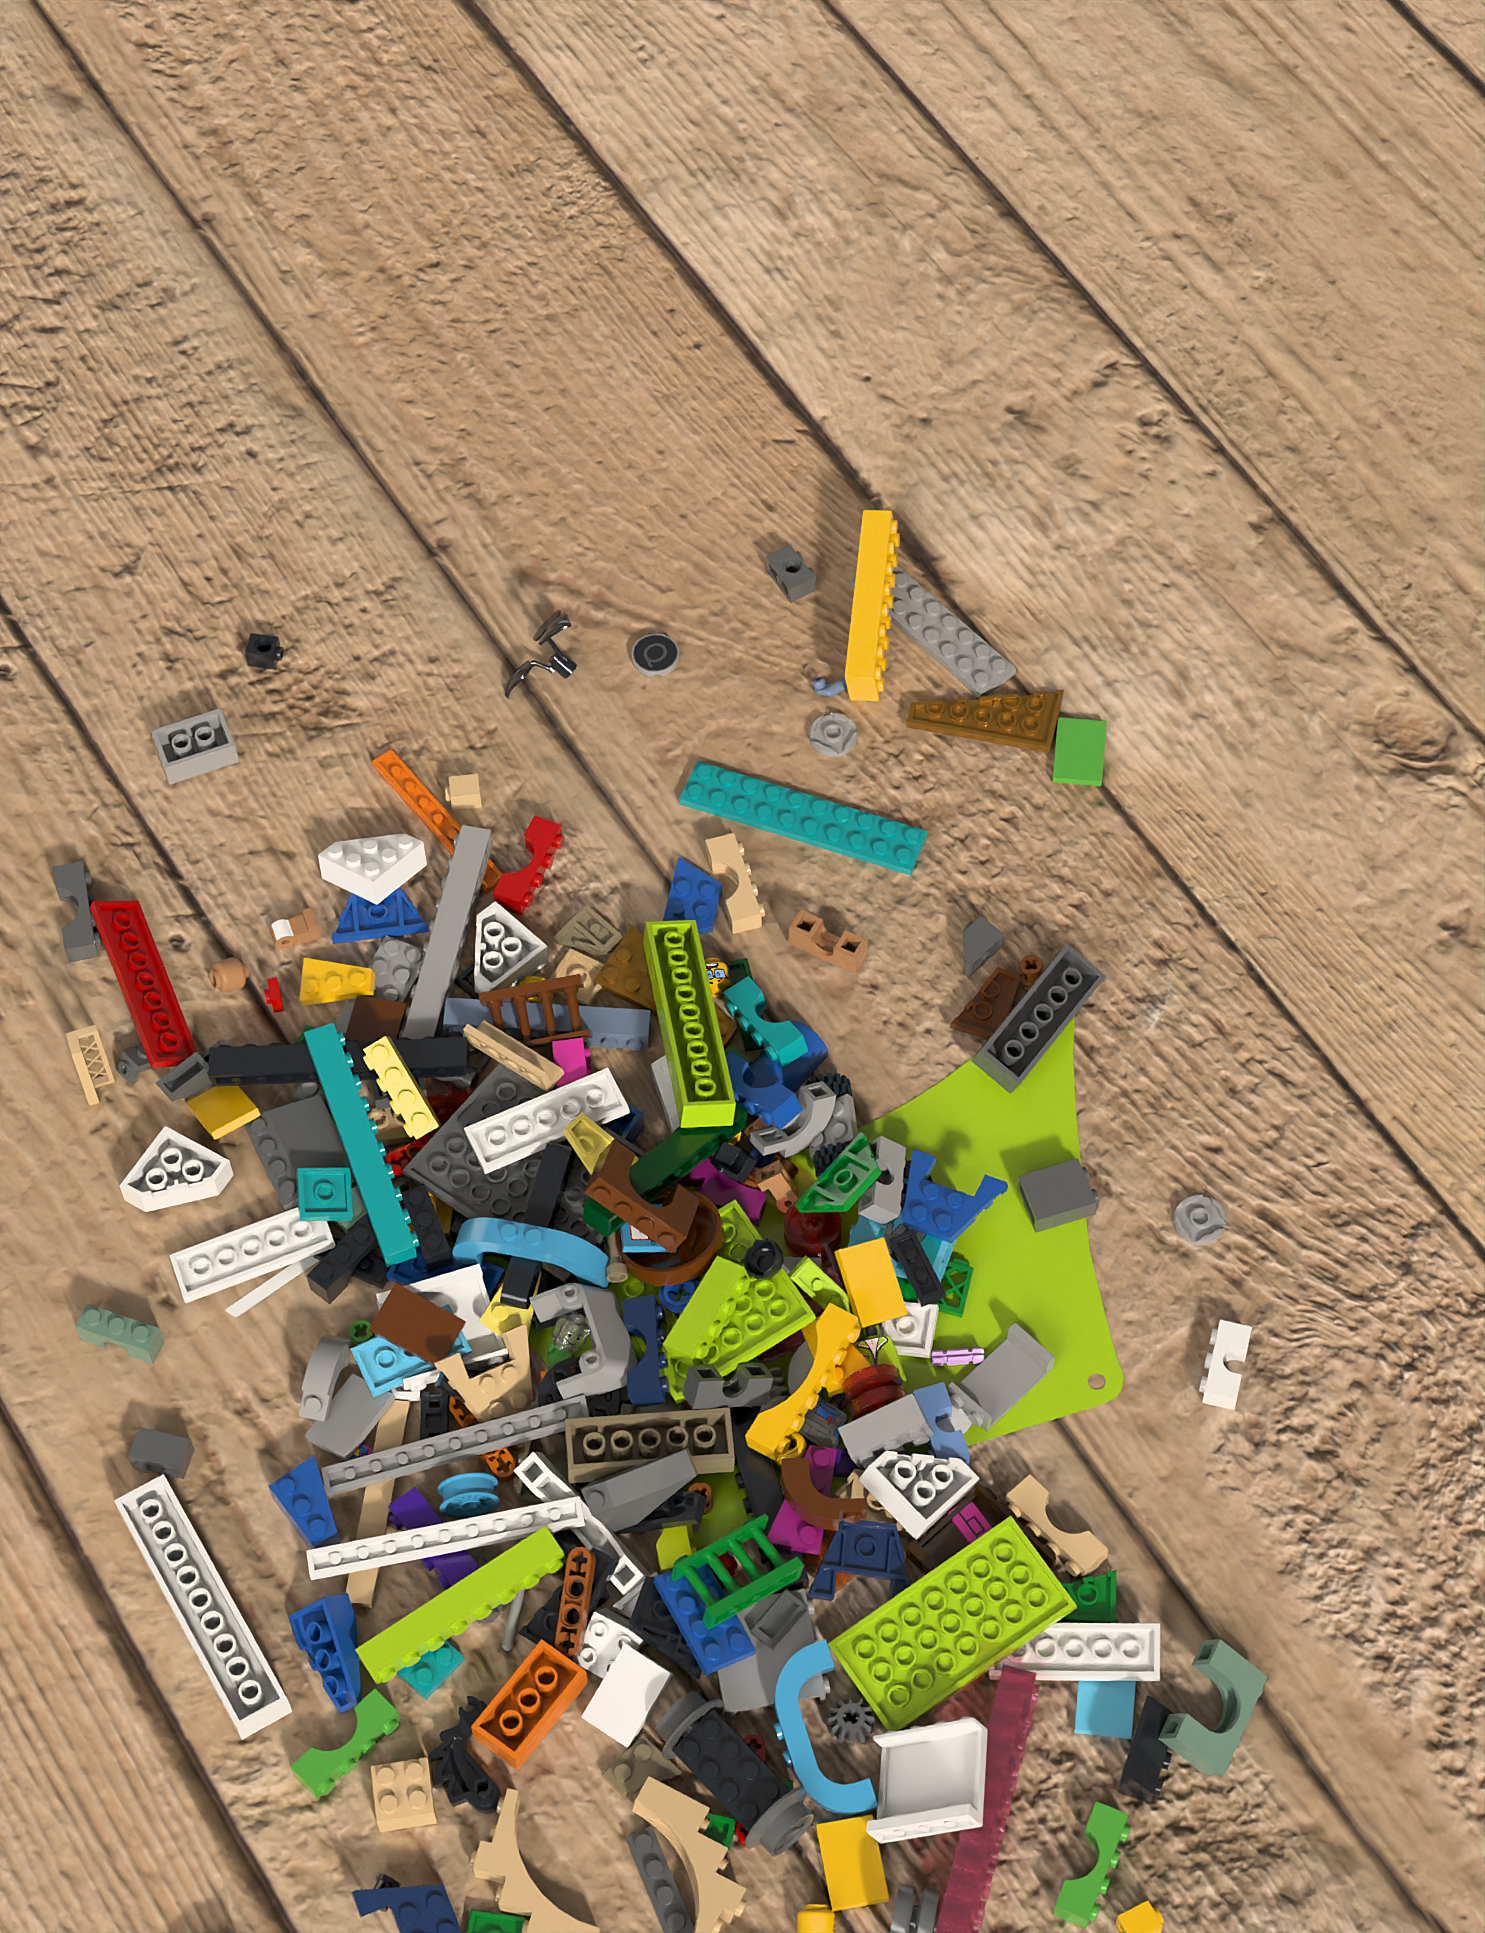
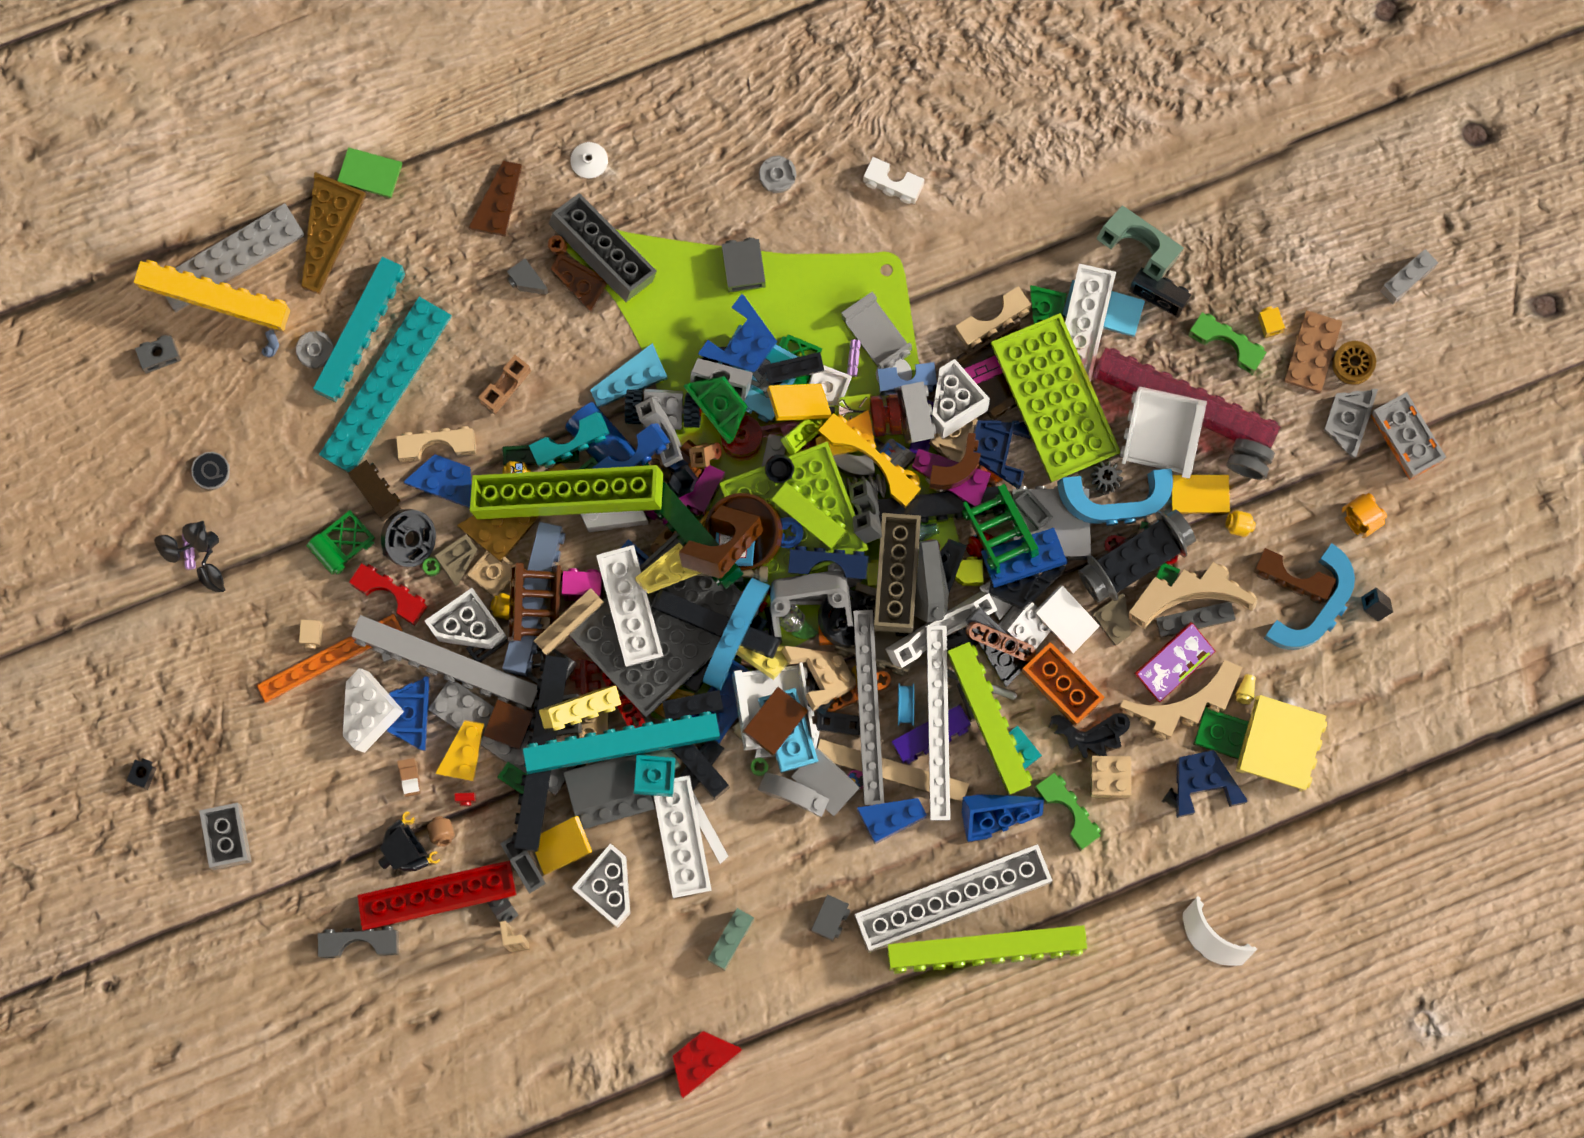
camera: 80 degrees left, 20 degrees up
none -> lavender axle [182,533,196,570]
none -> green piece [306,510,375,575]
none -> teal brick [313,256,405,402]
none -> dark brown brick [348,460,401,522]
none -> black torso [378,812,440,872]
none -> black piece [381,509,436,567]
none -> bright green bush [423,558,441,576]
none -> reddish brown wing [469,161,522,237]
none -> white dish [570,142,608,179]
none -> medium azure wing [590,343,668,408]
none -> lime brick [887,925,1087,974]
none -> clear light blue cone [919,523,939,542]
none -> tile [1134,622,1216,702]

